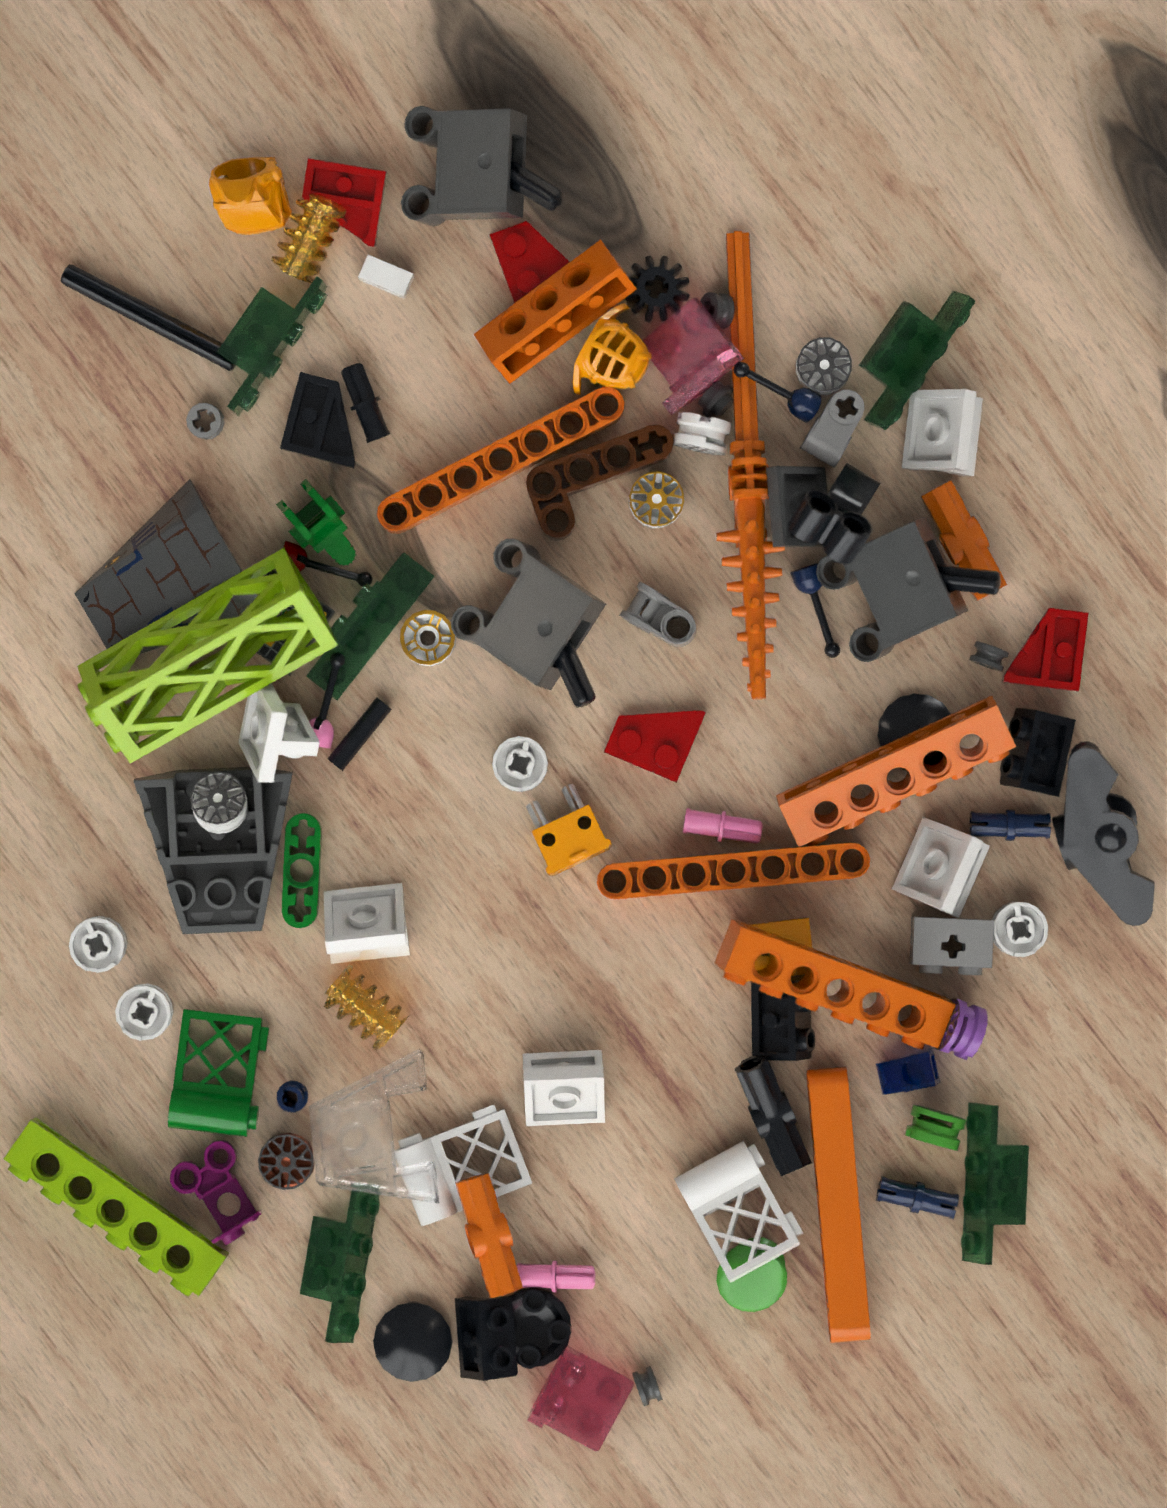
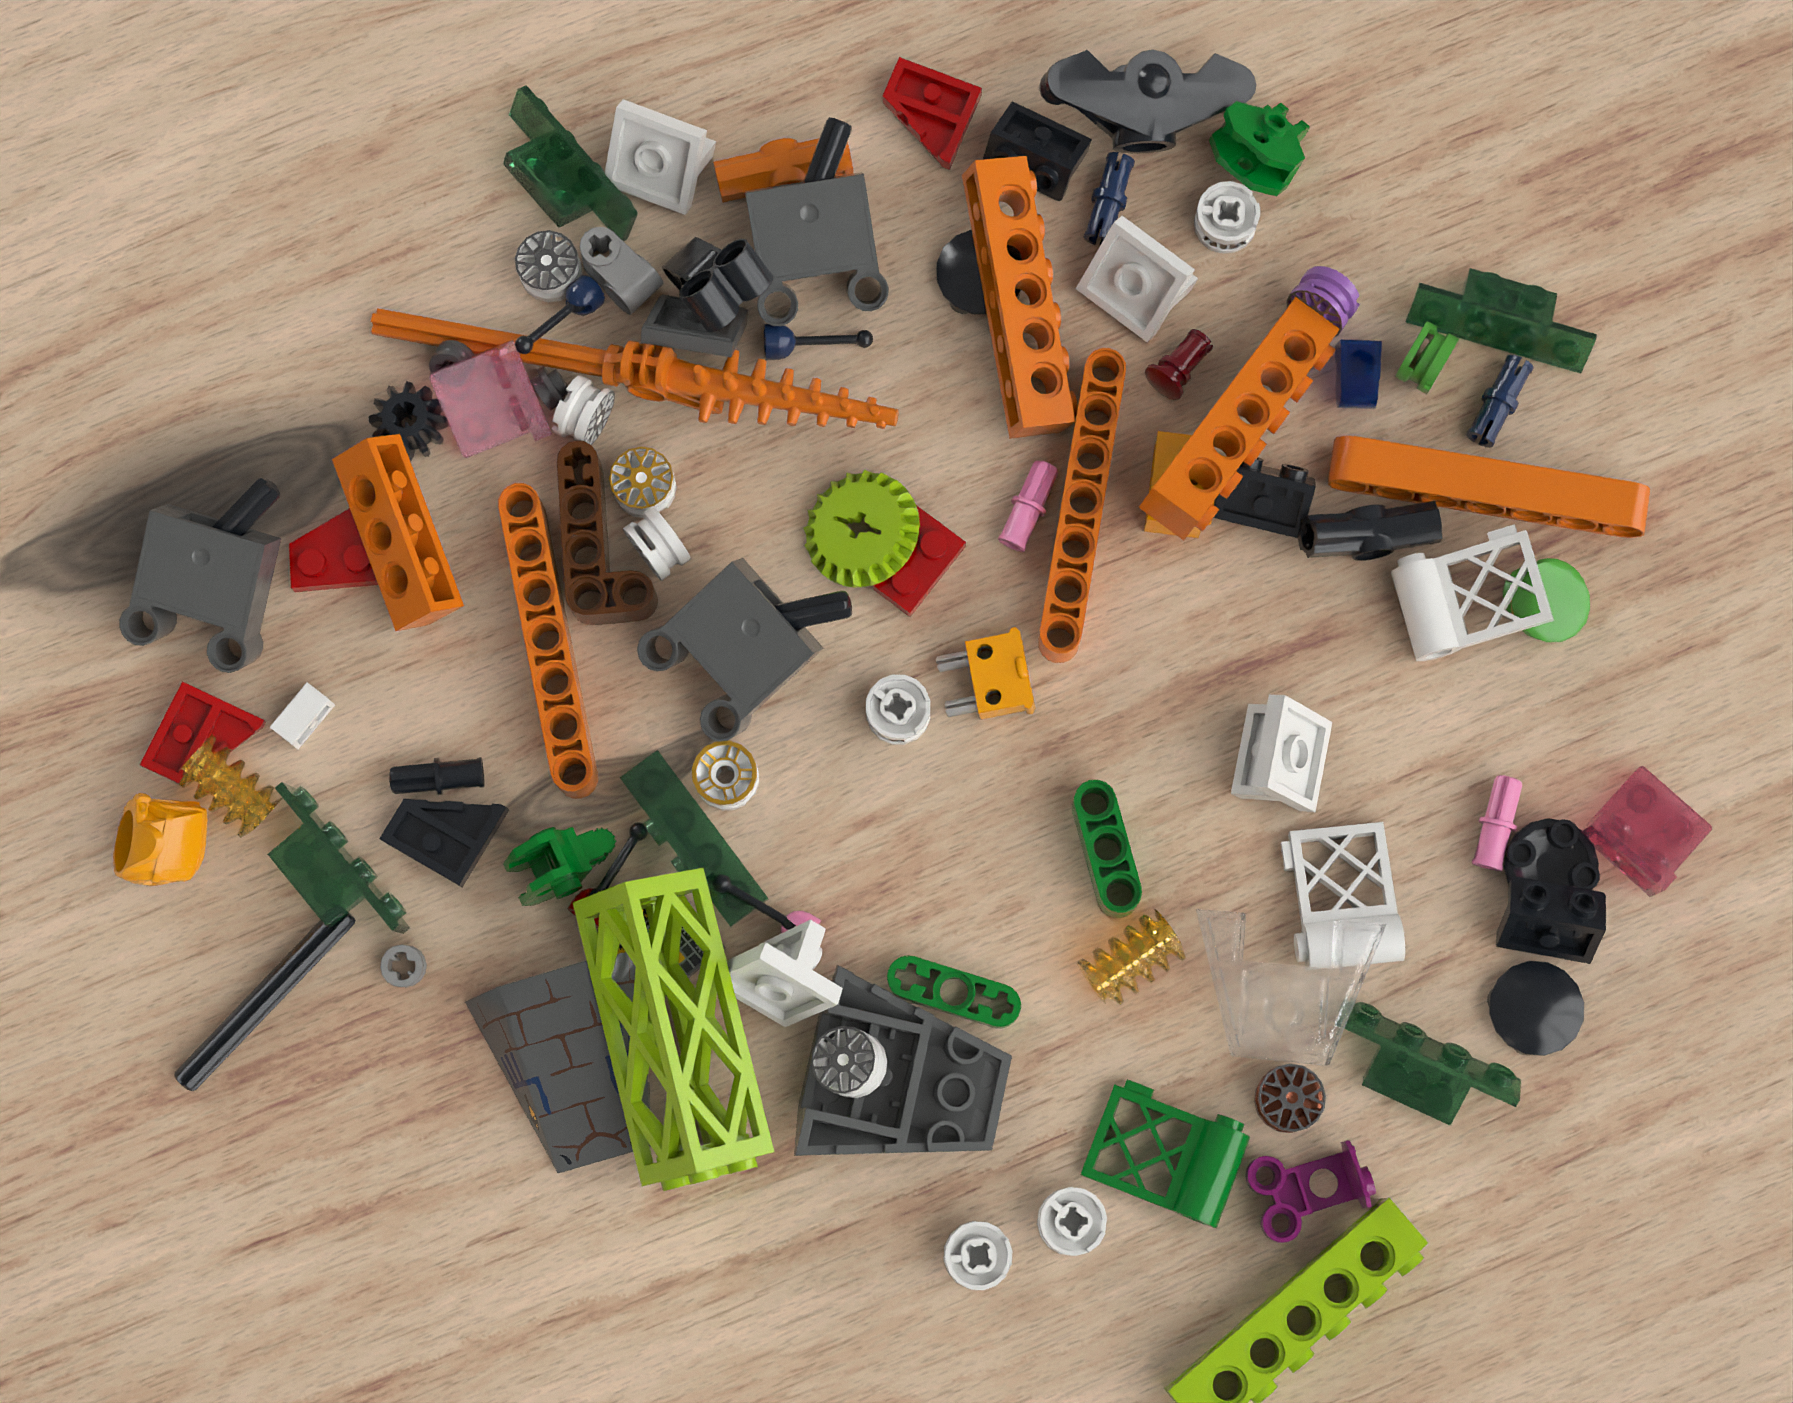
camera: 70 degrees left, 10 degrees down
dark blue pin [277,1081,309,1113] -> none
white bracket [324,883,410,964] -> none
black piece [327,697,392,771] -> none
orange piece [455,1173,523,1298] -> none
light orange piece [573,303,652,395] -> none
light grey piece [619,582,696,647] -> none
dark grey bush [632,1366,663,1407] -> none
light grey brick [910,916,994,975] -> none
dark grey bush [969,641,1009,672] -> none
none -> white wheel [623,507,691,581]
none -> lime gear [803,470,920,588]
none -> green beam [1072,779,1142,918]
none -> dark red pin [1145,329,1213,400]
none -> green hinge [1209,101,1310,197]

